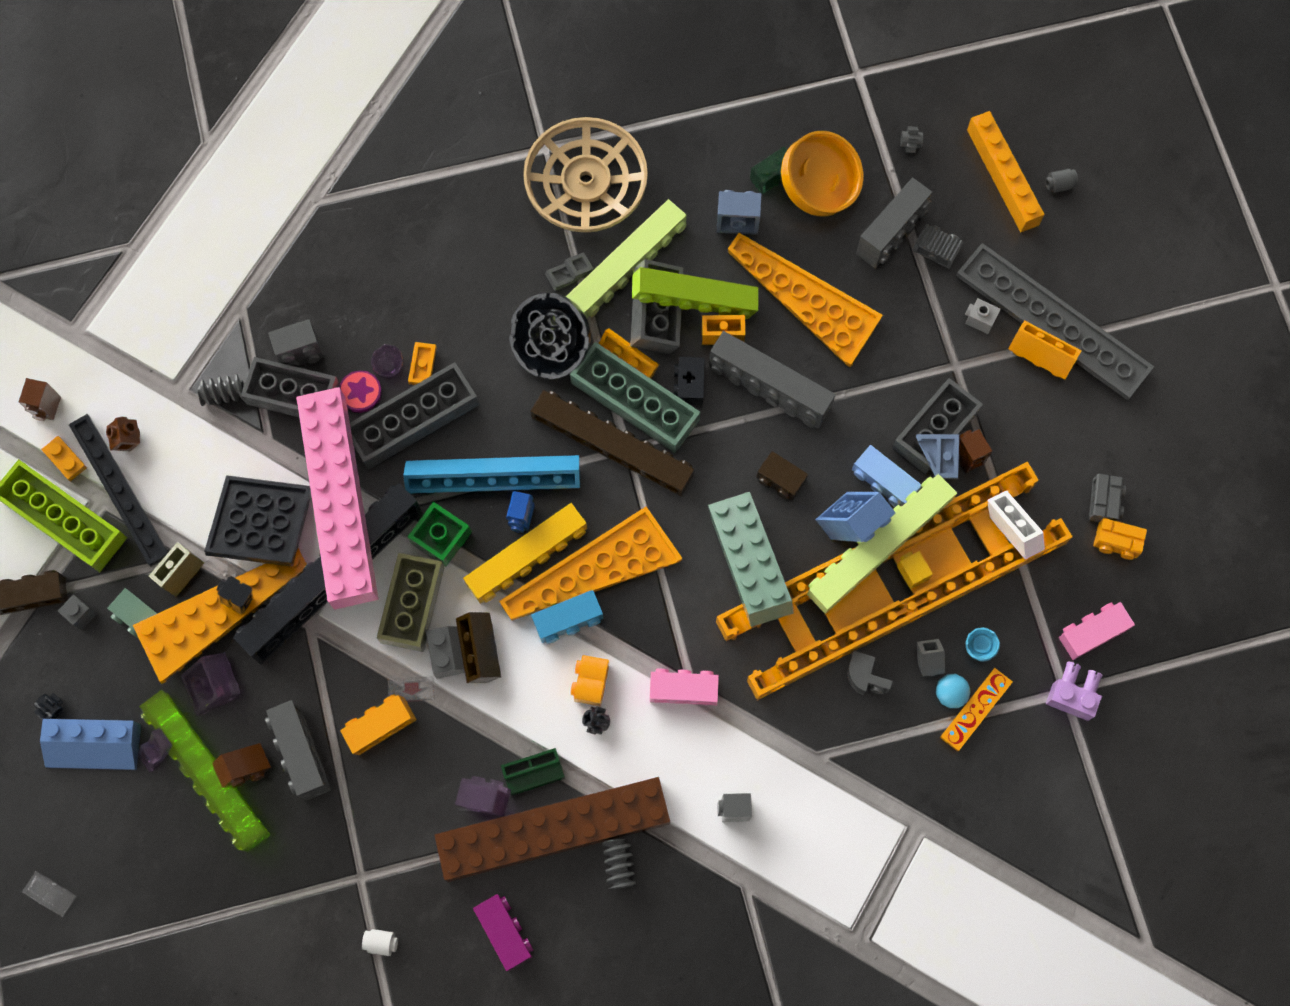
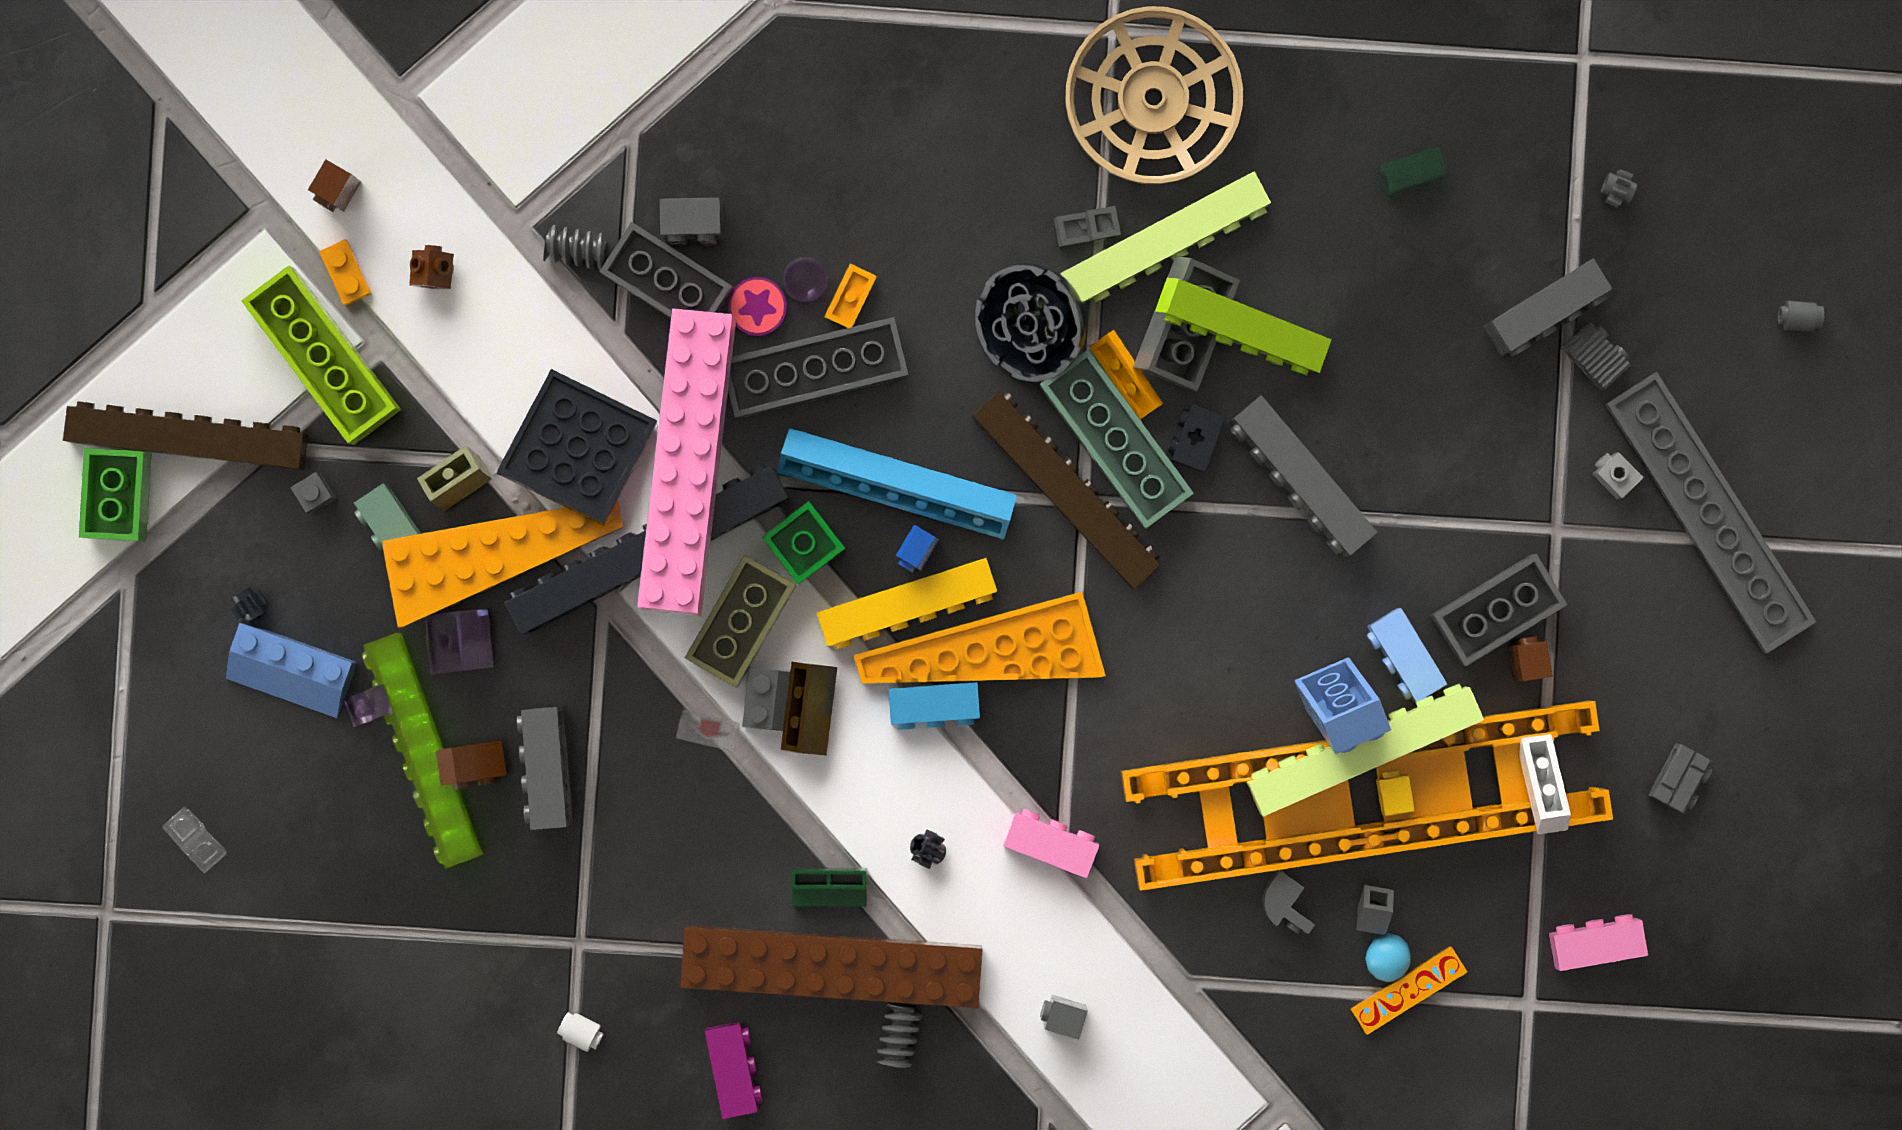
camera: 20 degrees right, 15 degrees up
black plate [68,414,168,567] -> none
black brick [216,576,254,615] -> none
light orange brick [340,694,417,755] -> none
clear purple brick [455,776,511,817] -> none
light orange brick [571,655,609,706] -> none
light orange brick [702,315,745,345] -> none
brick [708,492,794,627] -> none
sand blue brick [717,190,761,235] -> none
light orange wing [728,233,883,367] -> none
dark brown brick [756,451,808,501] -> none
light orange brick [781,131,863,216] -> none
sand blue wing [916,434,960,479] -> none
medium azure hair [965,627,1000,662] -> none
light orange brick [967,111,1045,233] -> none
light orange brick [1008,320,1082,379] -> none
lavender brick [1046,662,1102,721] -> none
light orange brick [1093,518,1147,560] -> none

